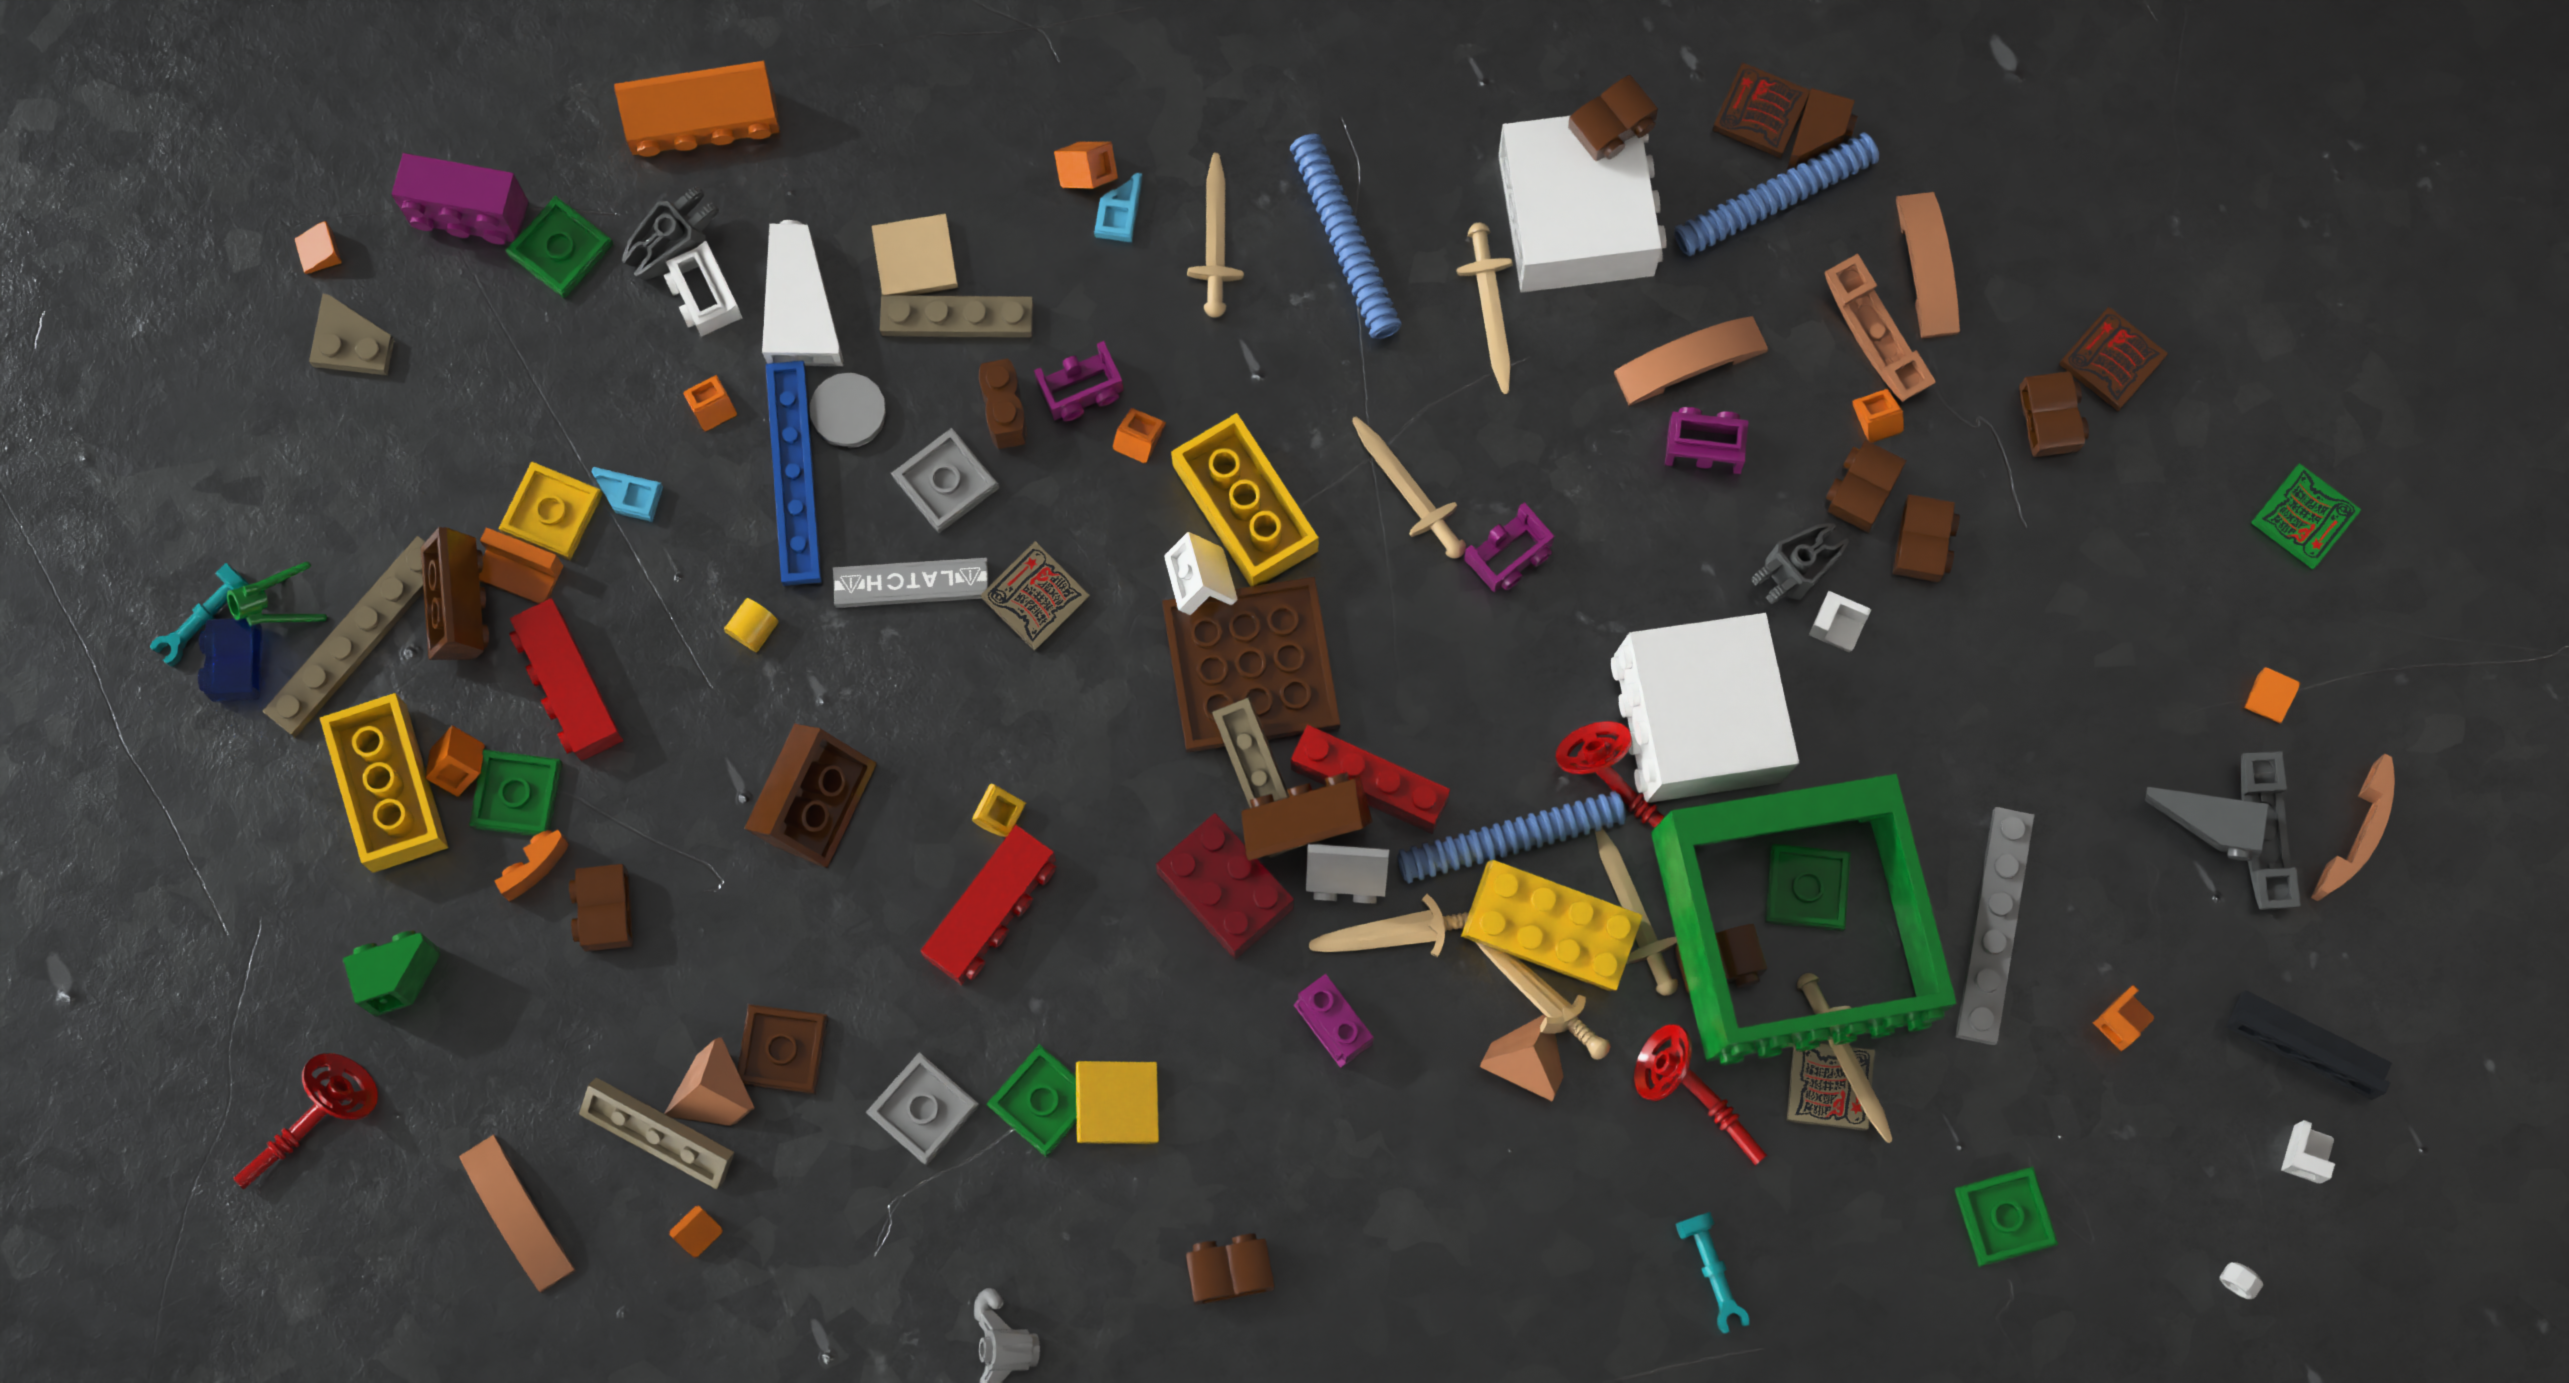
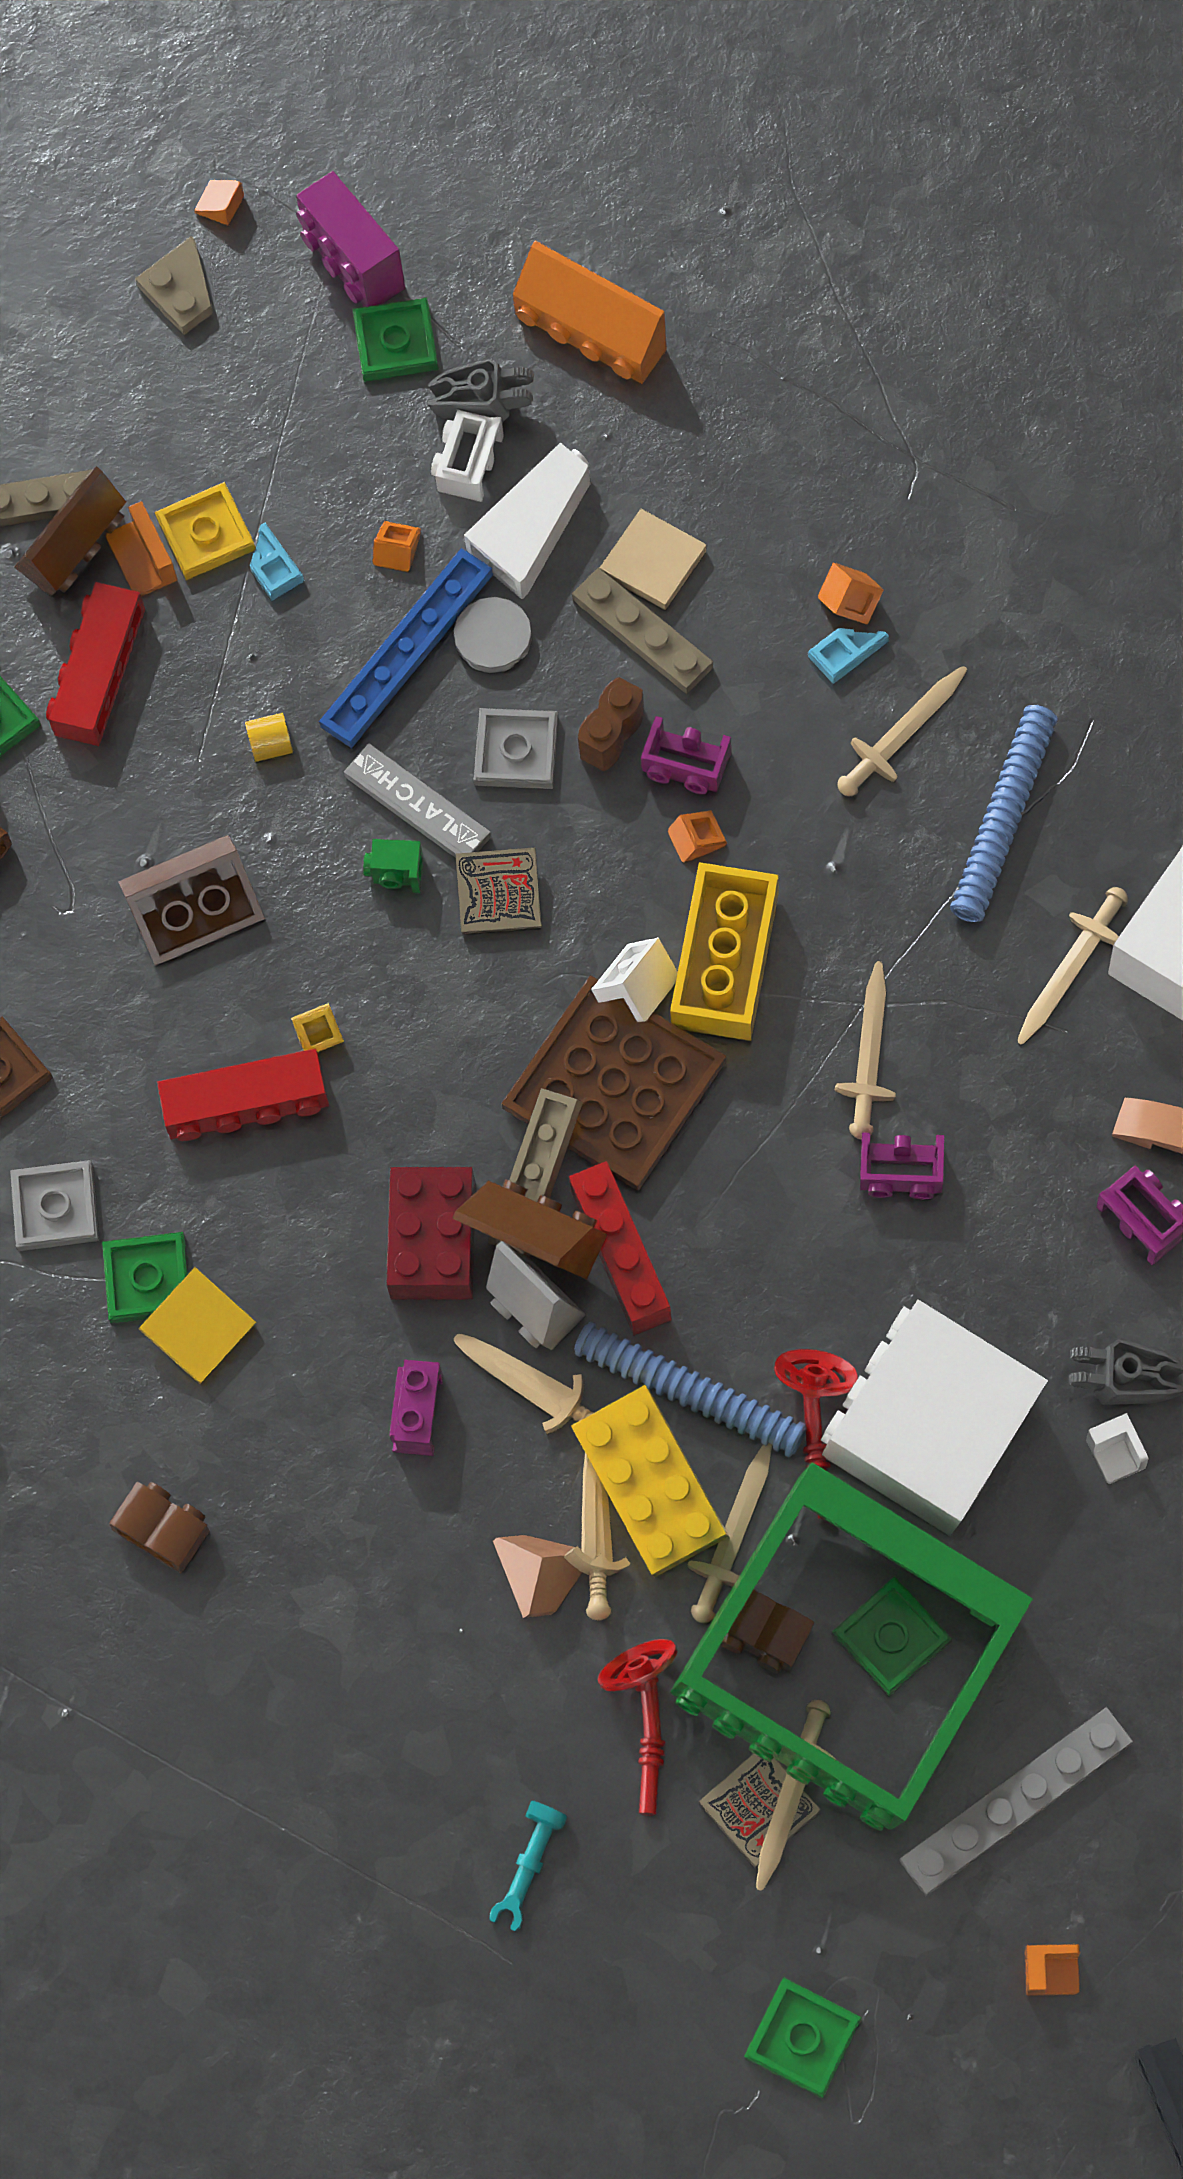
camera: 50 degrees right, 5 degrees down
none -> green brick [363,839,424,893]

